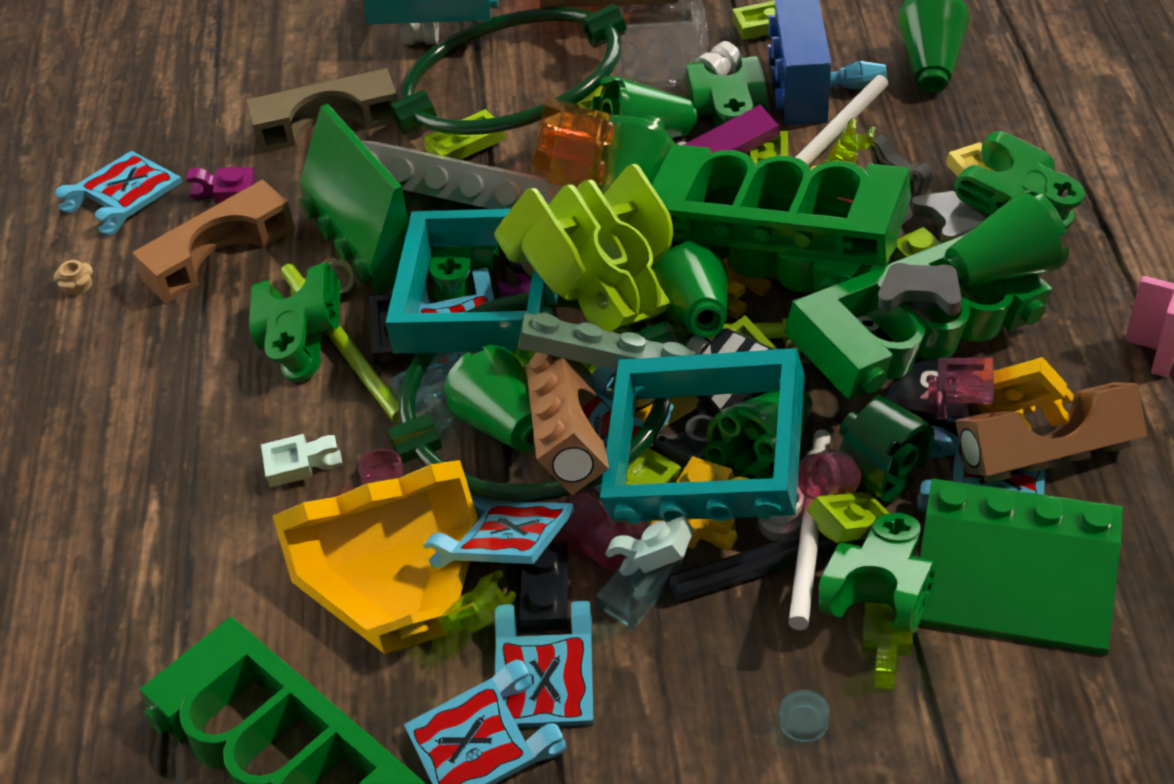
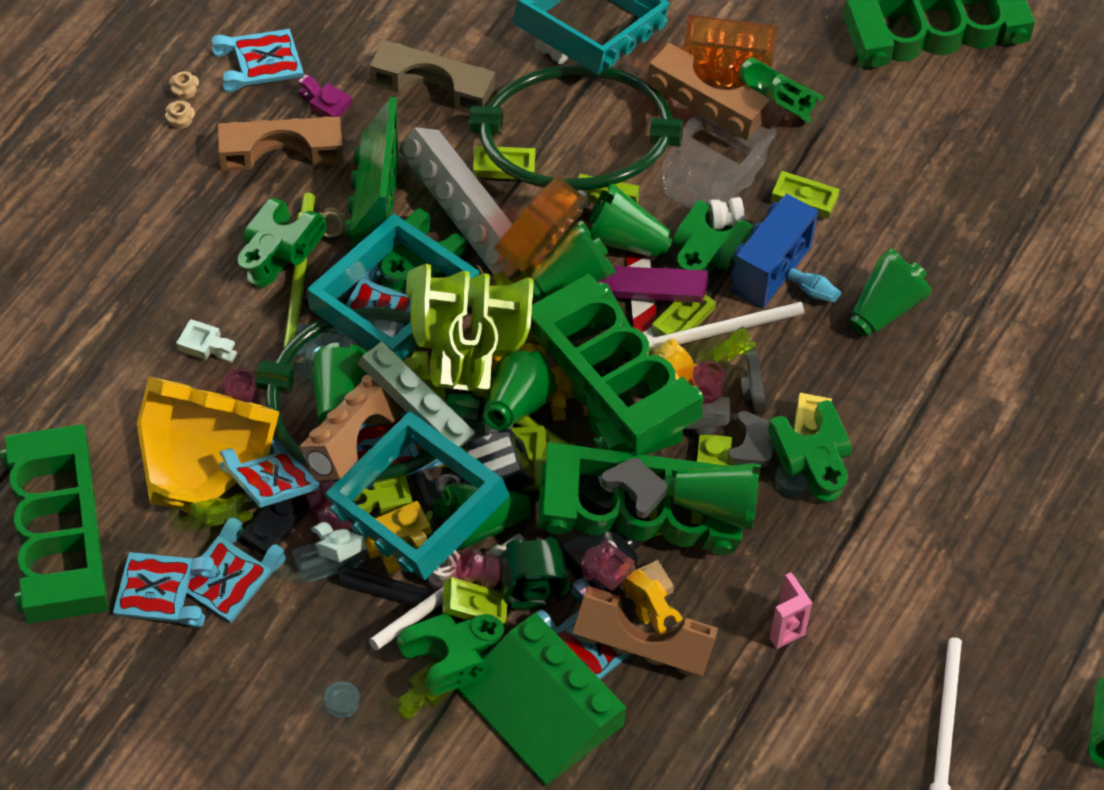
camera: 30 degrees right, 10 degrees up
none -> tan plate [169,71,199,99]

